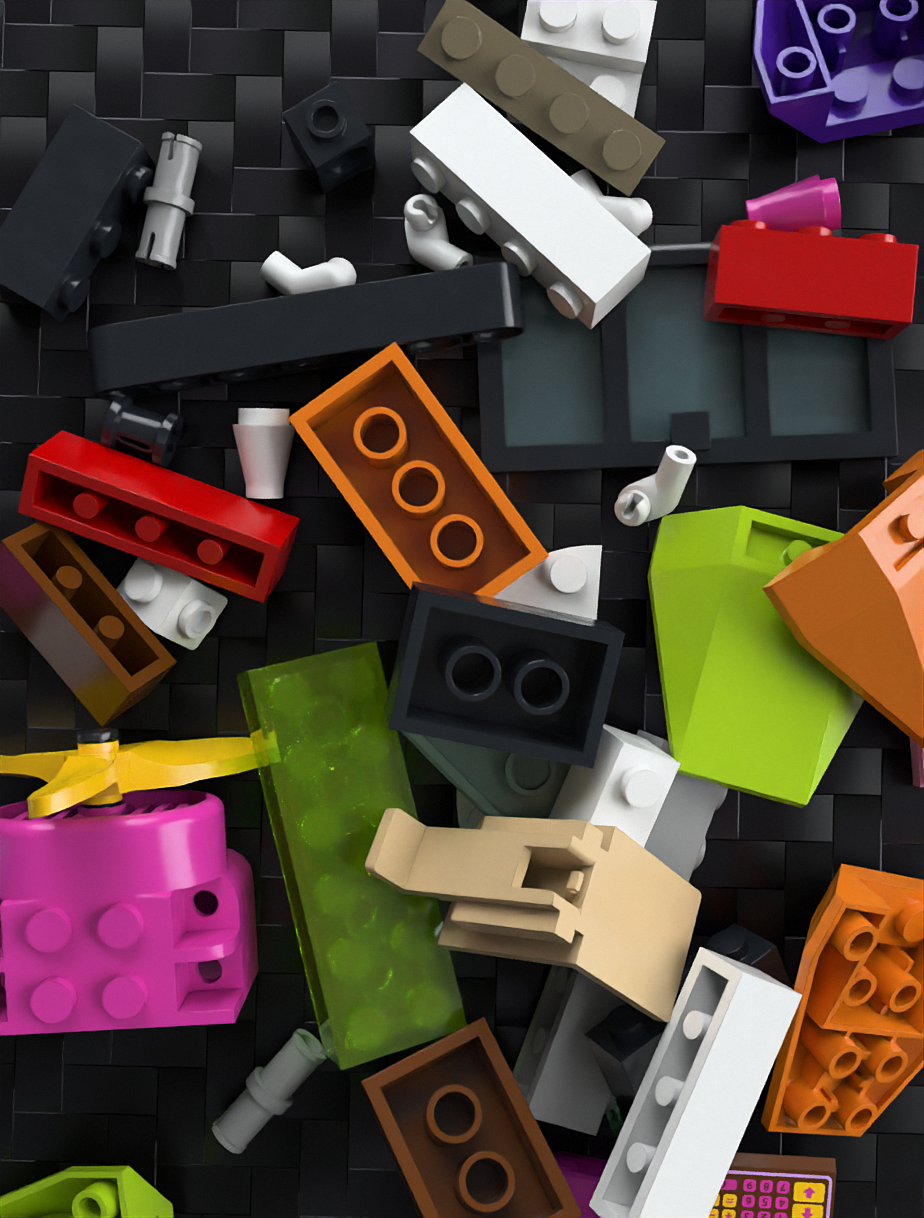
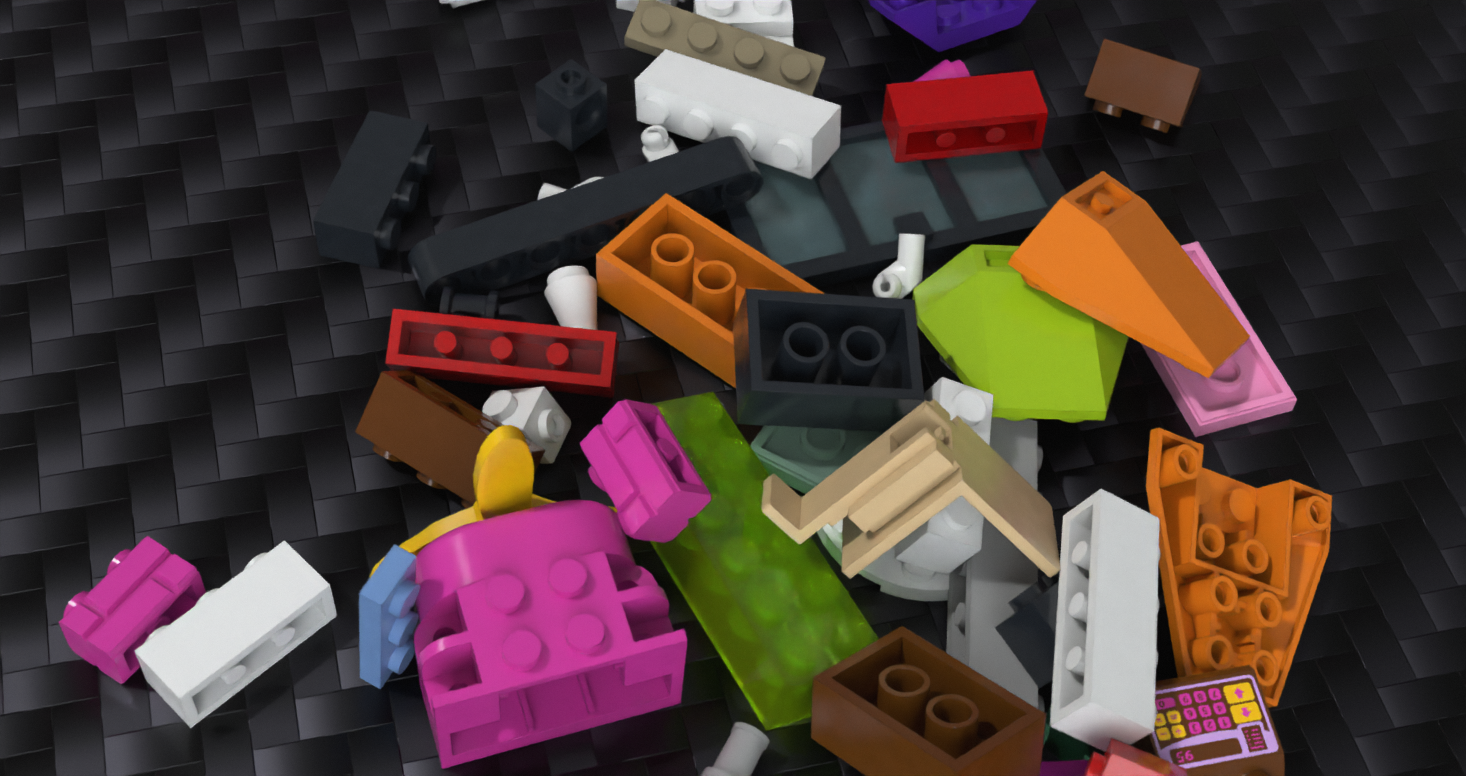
camera: 20 degrees left, 35 degrees down
light grey pin [135,132,203,270] -> none
none -> dark pink brick [580,399,712,543]

